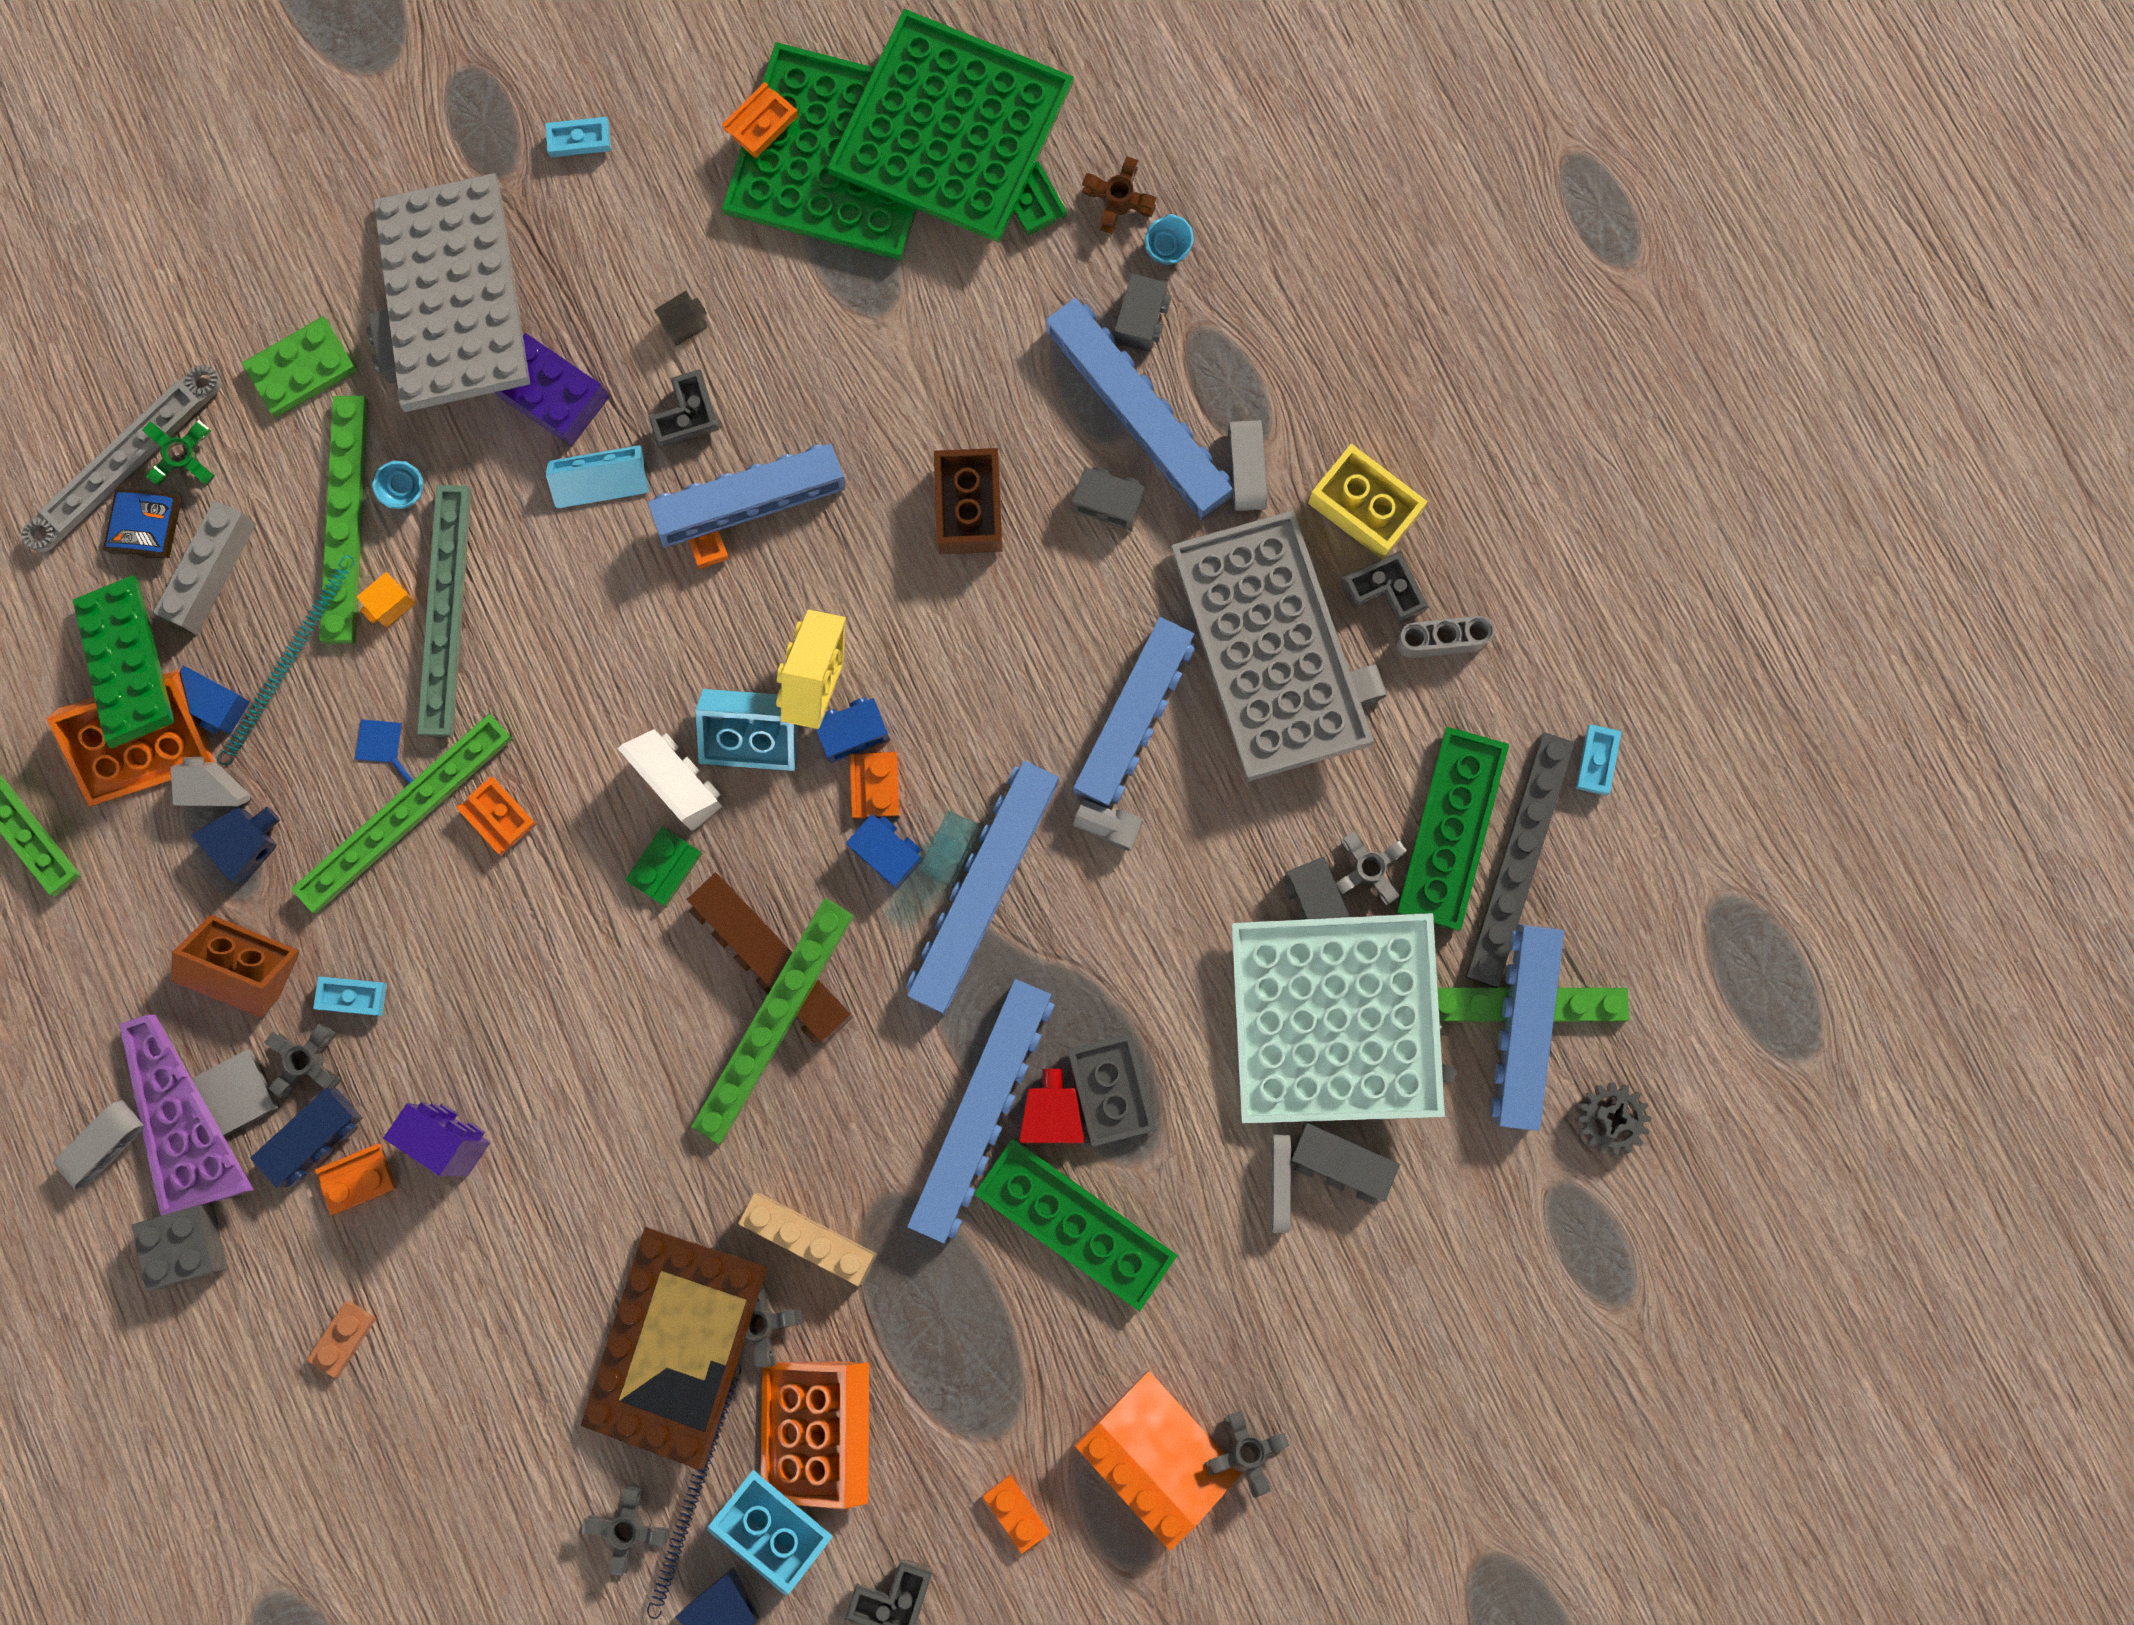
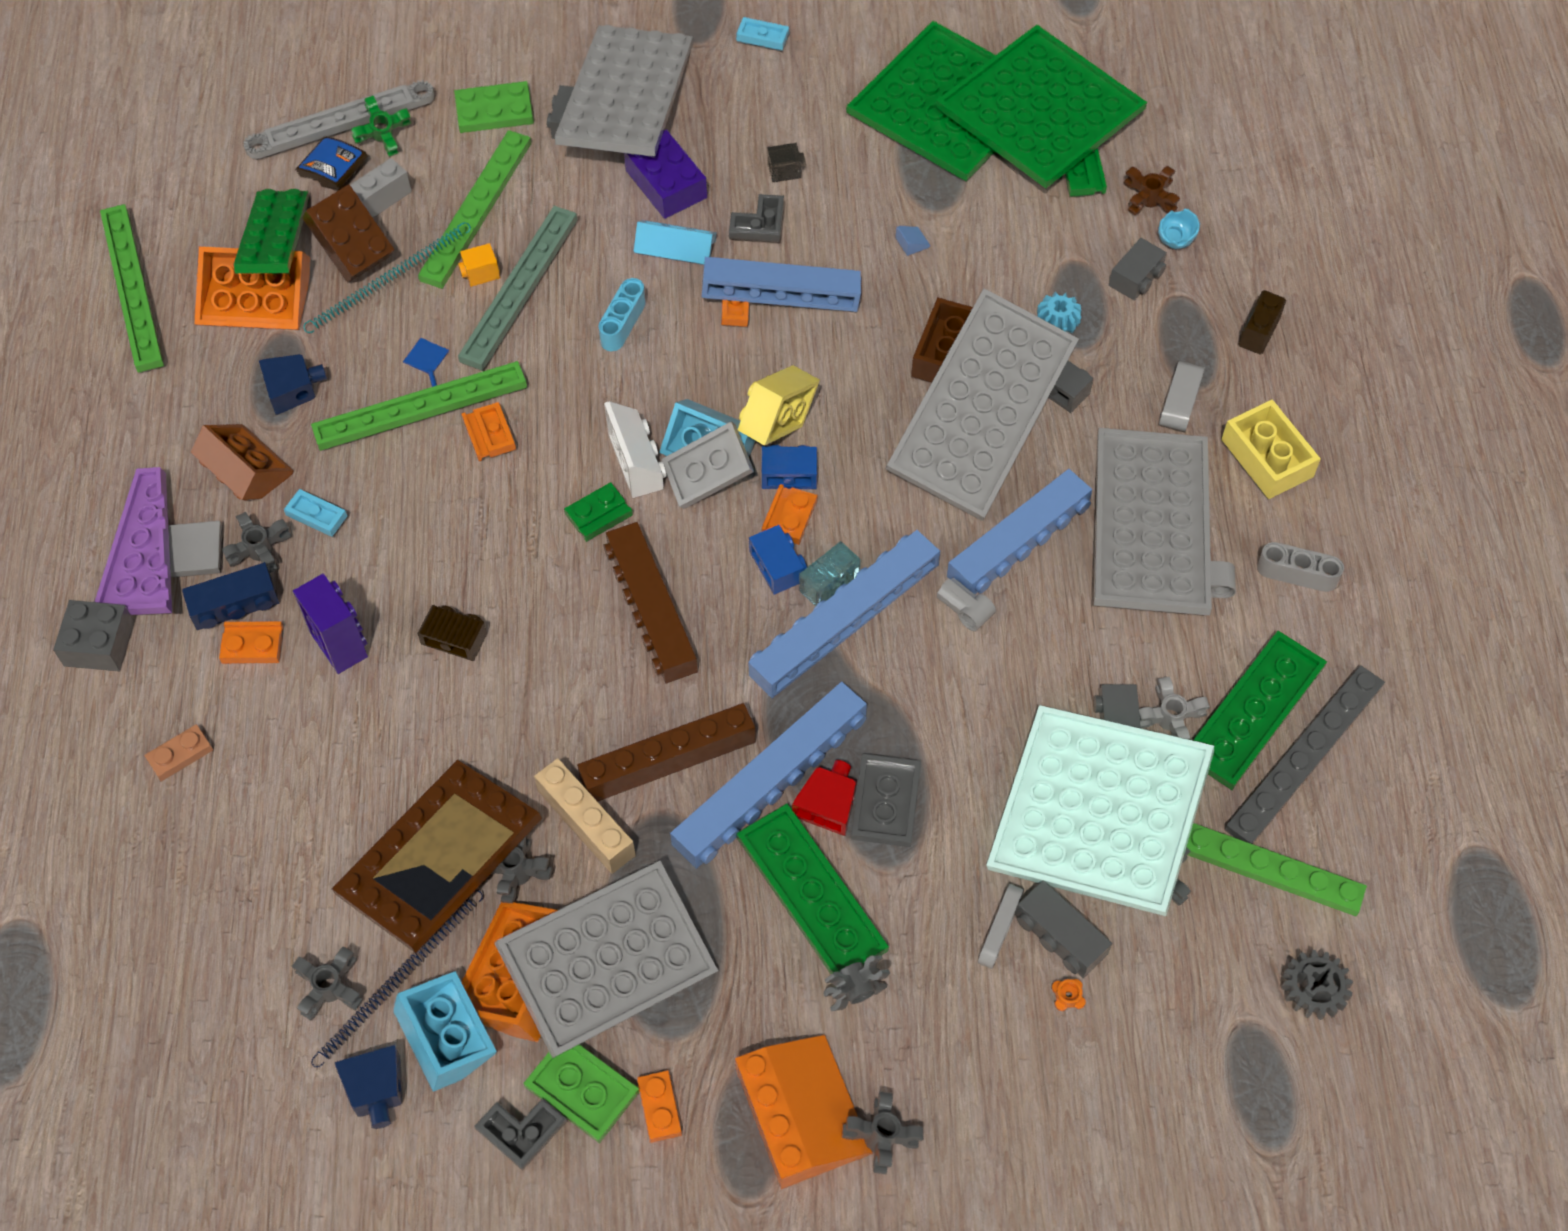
camera: 20 degrees right, 20 degrees down
light grey beam [53,1100,144,1190] -> none
light grey slope [171,757,250,806] -> none
blue slope [180,665,250,735] -> none
medium azure hair [372,460,424,510] -> none
bright green plate [691,899,855,1145] -> none
orange plate [721,82,799,159] -> none
medium blue brick [1046,297,1233,520] -> none
dark grey brick [1342,551,1429,623] -> none
medium blue brick [1490,924,1564,1131] -> none
medium azure plate [1575,724,1622,796] -> none
none -> reddish brown brick [302,184,395,283]
none -> dark brown brick [417,605,487,661]
none -> light grey plate [494,861,718,1058]
none -> bright green plate [523,1045,640,1144]
none -> reddish brown brick [577,703,756,802]
none -> medium azure beam [598,278,646,352]
none -> light grey plate [661,422,754,509]
none -> dark grey pin [823,955,890,1011]
none -> light grey plate [885,288,1079,521]
none -> medium blue slope [896,226,930,256]
none -> medium azure gear [1037,292,1082,333]
none -> orange plate [1052,979,1086,1011]
none -> dark brown brick [1238,290,1286,355]

